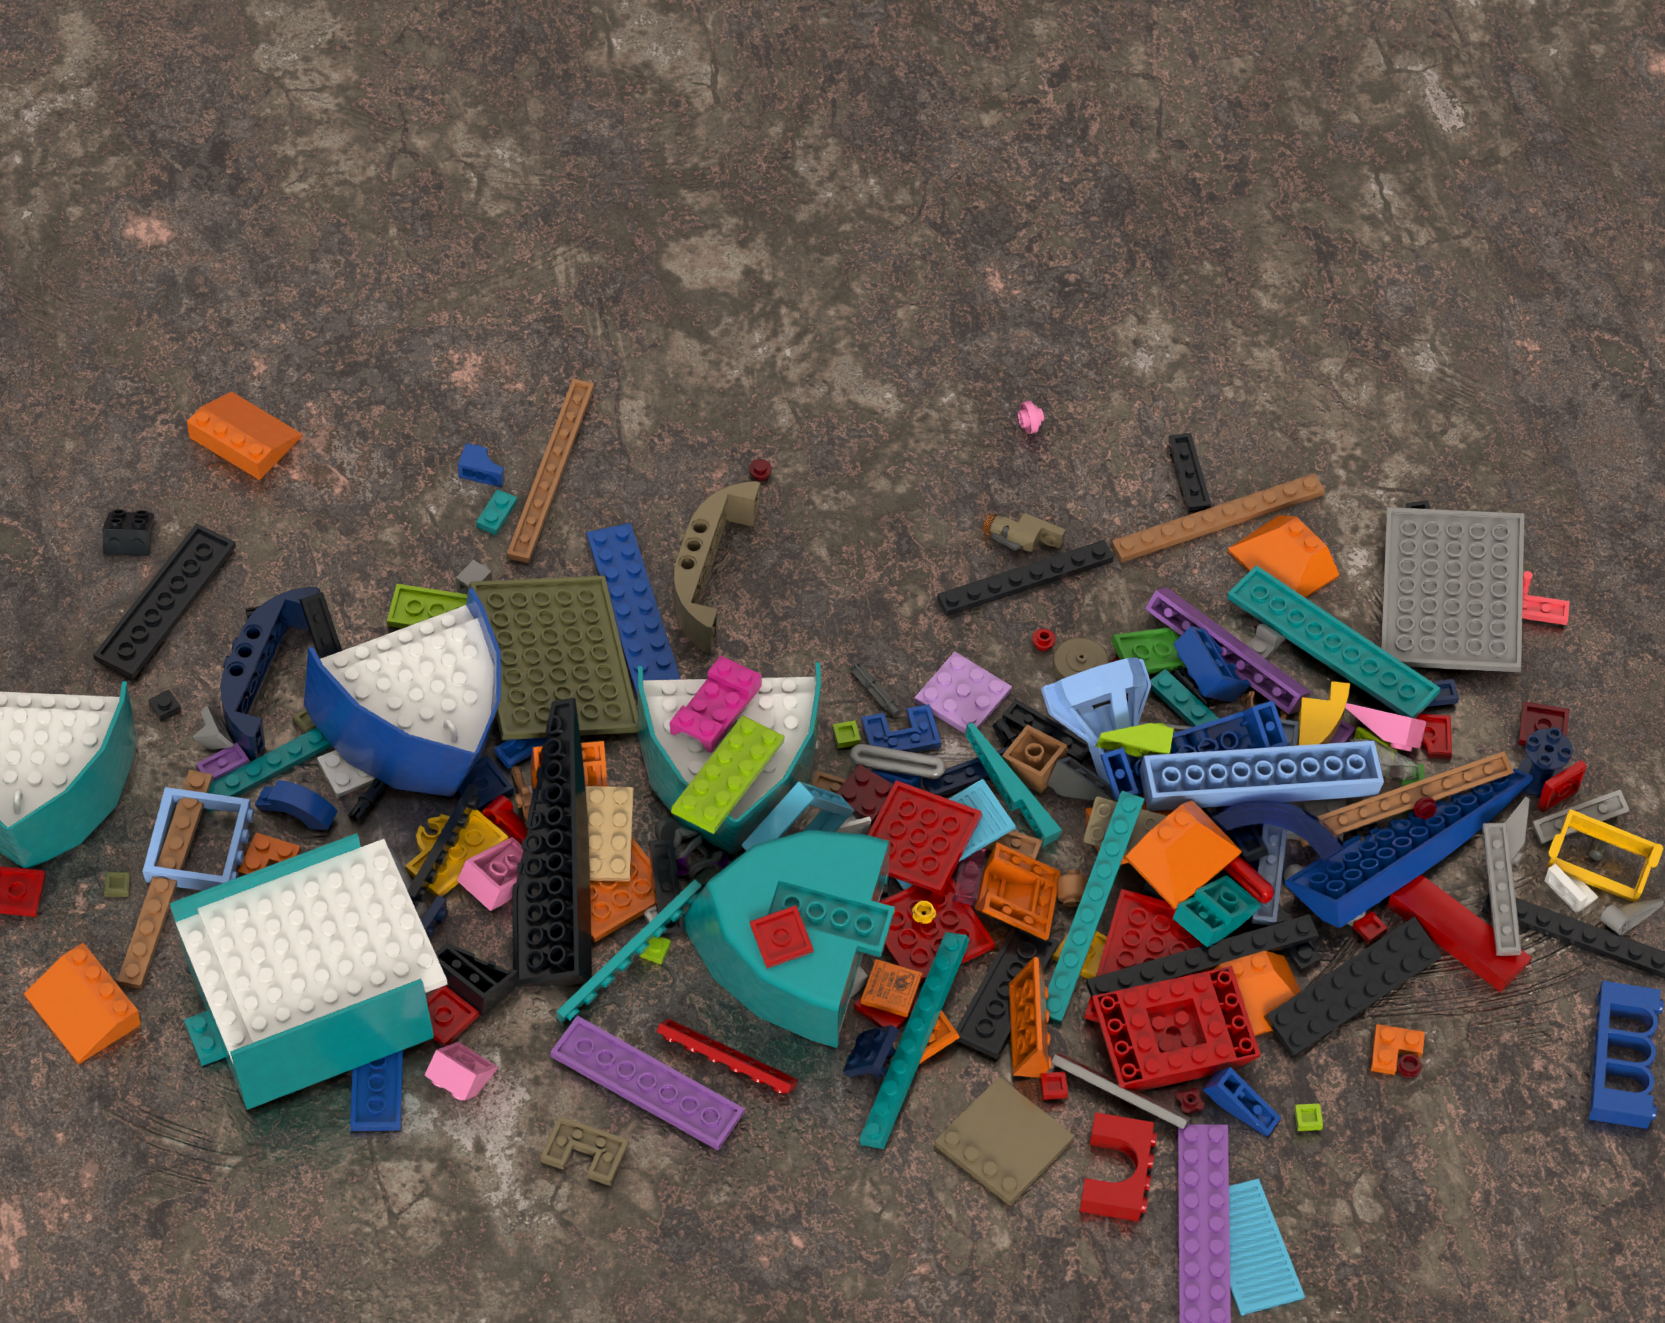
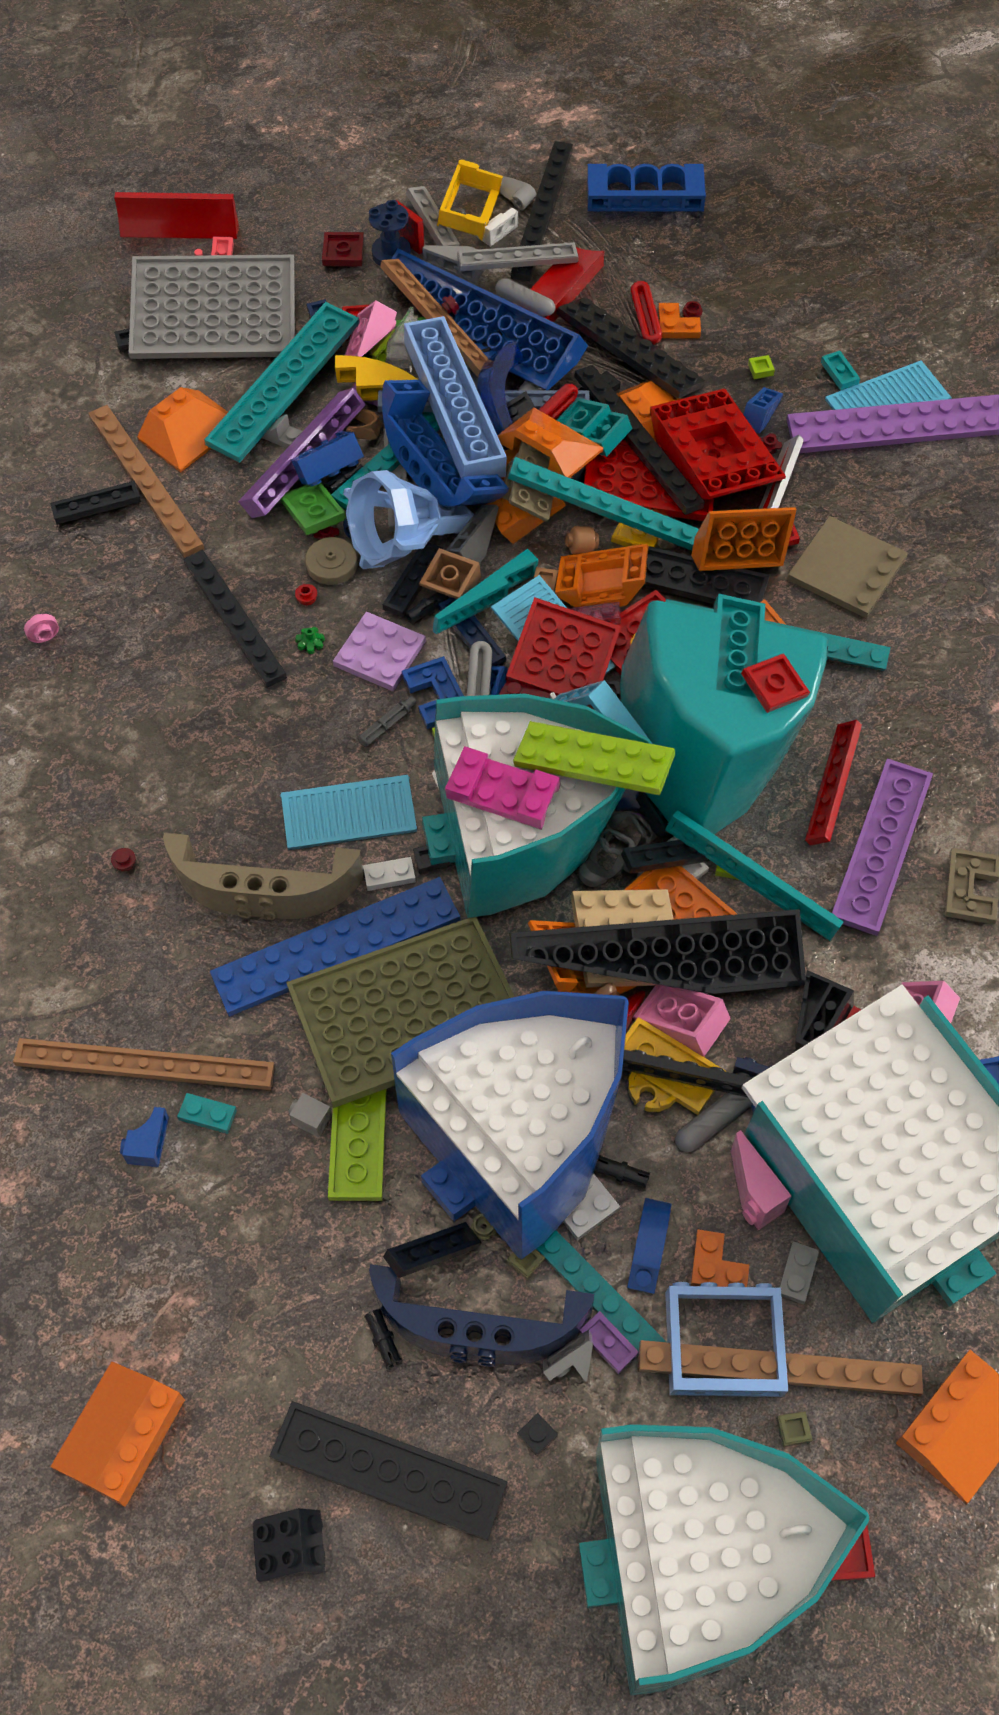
camera: 95 degrees left, 5 degrees up
dark tan plate [982,513,1066,552] -> none
red arch [1079,1112,1157,1222] -> none
lime slope [1095,723,1174,758] -> none
none -> red arch [114,192,239,239]
none -> medium azure window [280,775,417,850]
none -> green plant [295,627,325,654]
none -> white plate [363,857,416,891]
none -> light grey piece [495,278,556,317]
none -> red piece [630,281,662,345]
none -> teal plate [821,350,860,390]

